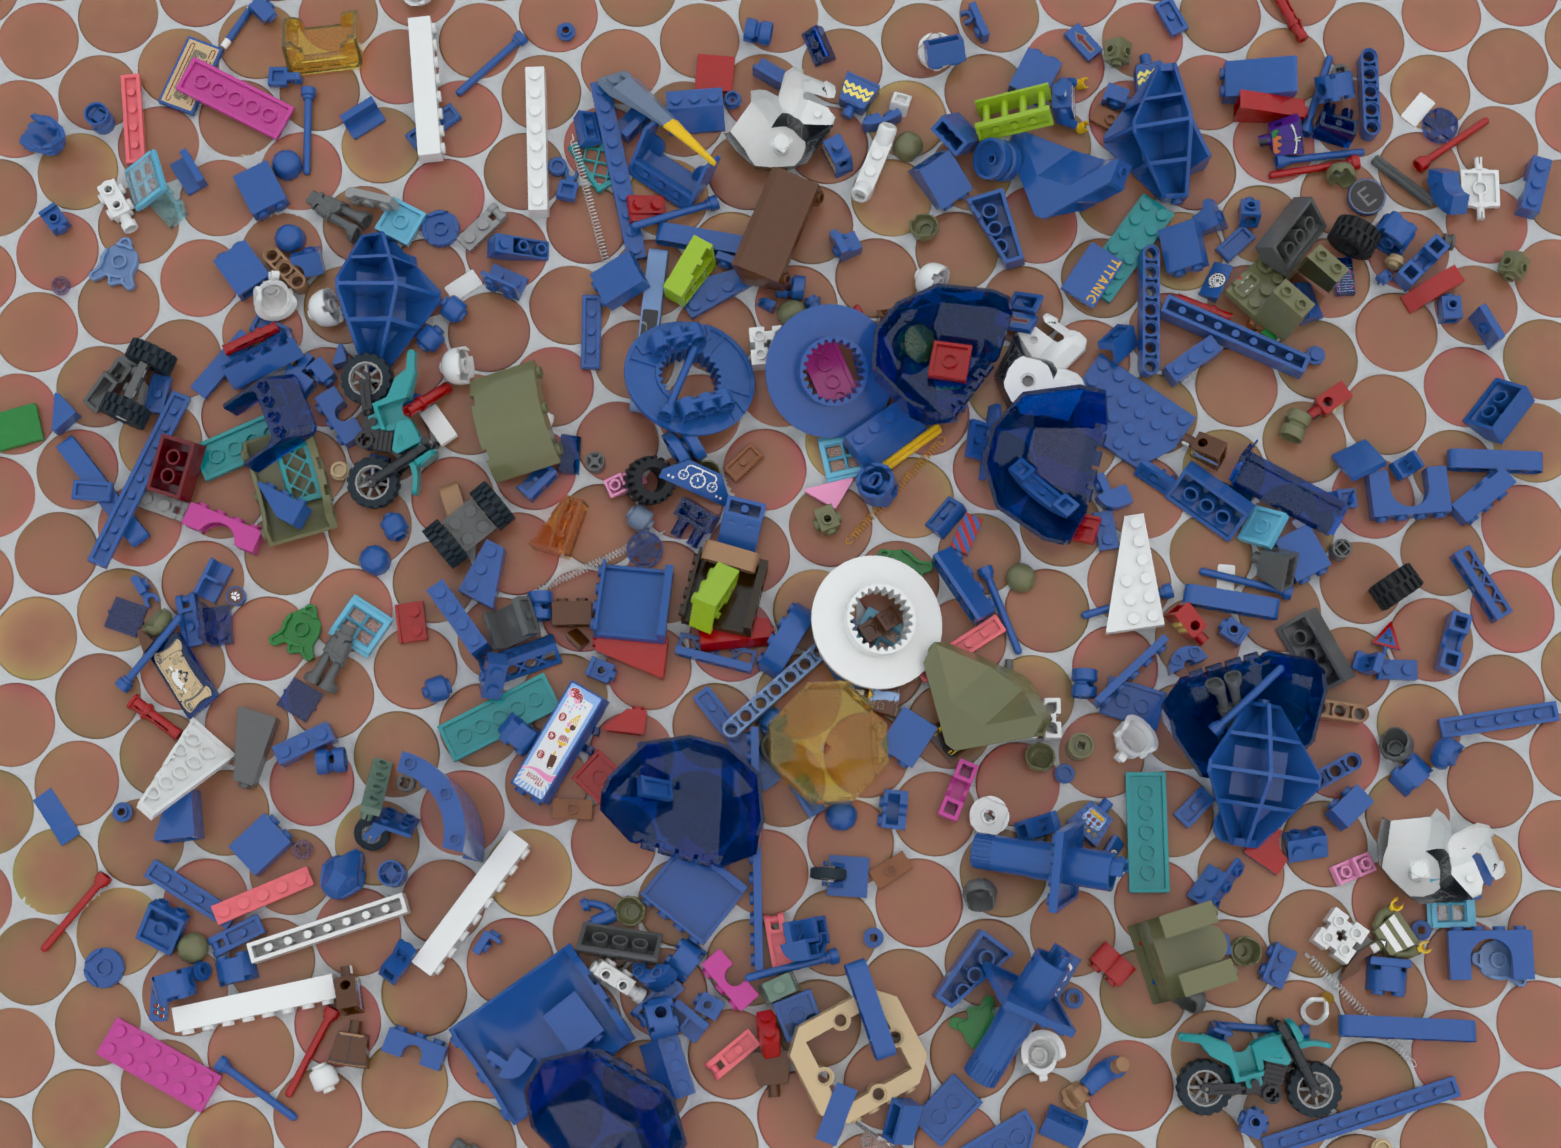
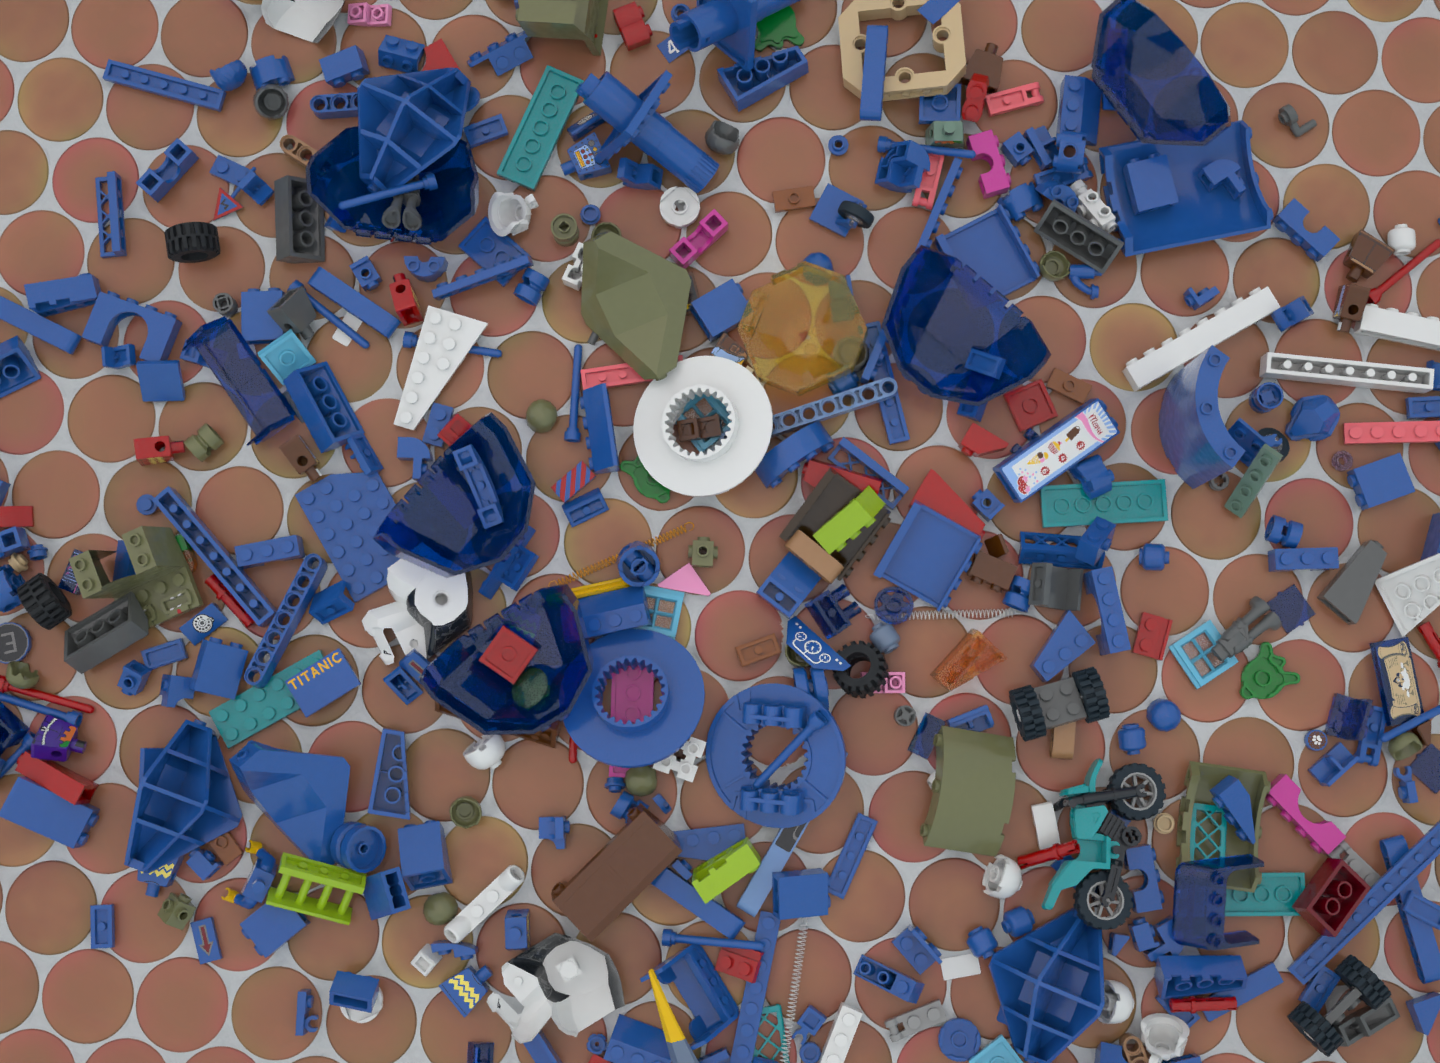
camera: 155 degrees left, 5 degrees up
blue cylinder [877,789,909,831] -> none

